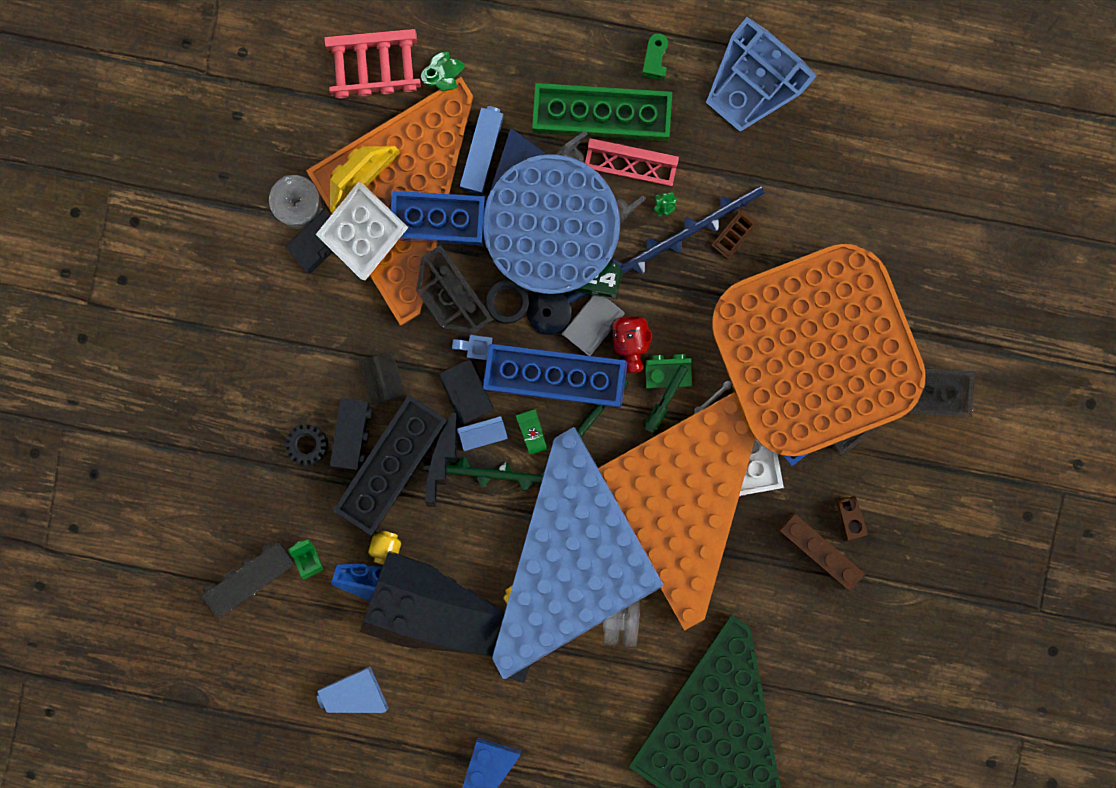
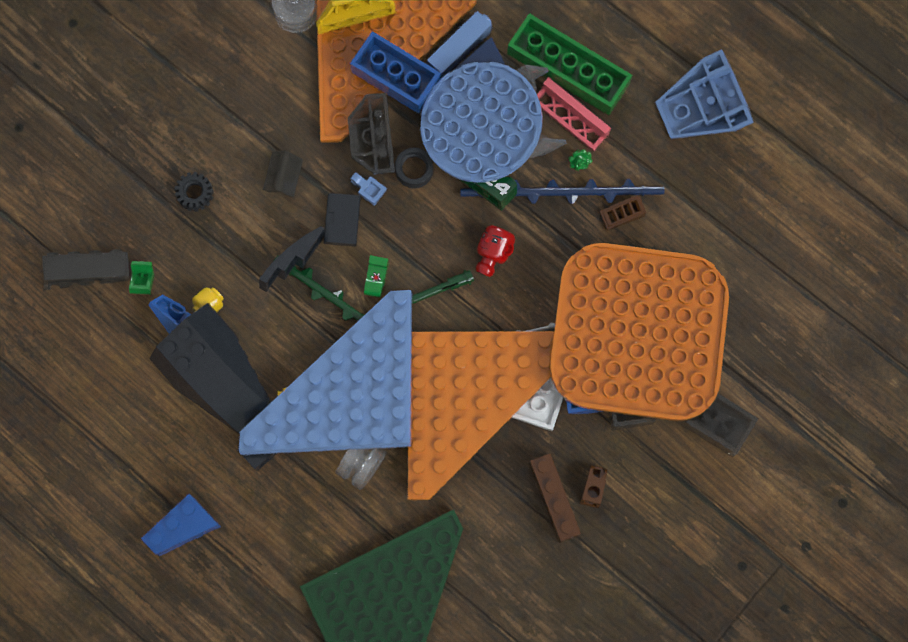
camera: 30 degrees right, 10 degrees down
black piece [285,209,333,274] -> none
white plate [316,182,408,280] -> none
medium blue slope [316,667,389,713] -> none
black brick [330,398,373,470] -> none
black brick [333,394,448,536] -> none
medium blue panel [457,417,508,451] -> none
blue brick [483,344,628,408] -> none
black dish [527,292,572,335] -> none
light grey piece [562,295,625,356] -> none
green leg [642,34,668,81] -> none
dark green pin [643,365,688,433] -> none
green bracket [645,354,692,389] -> none

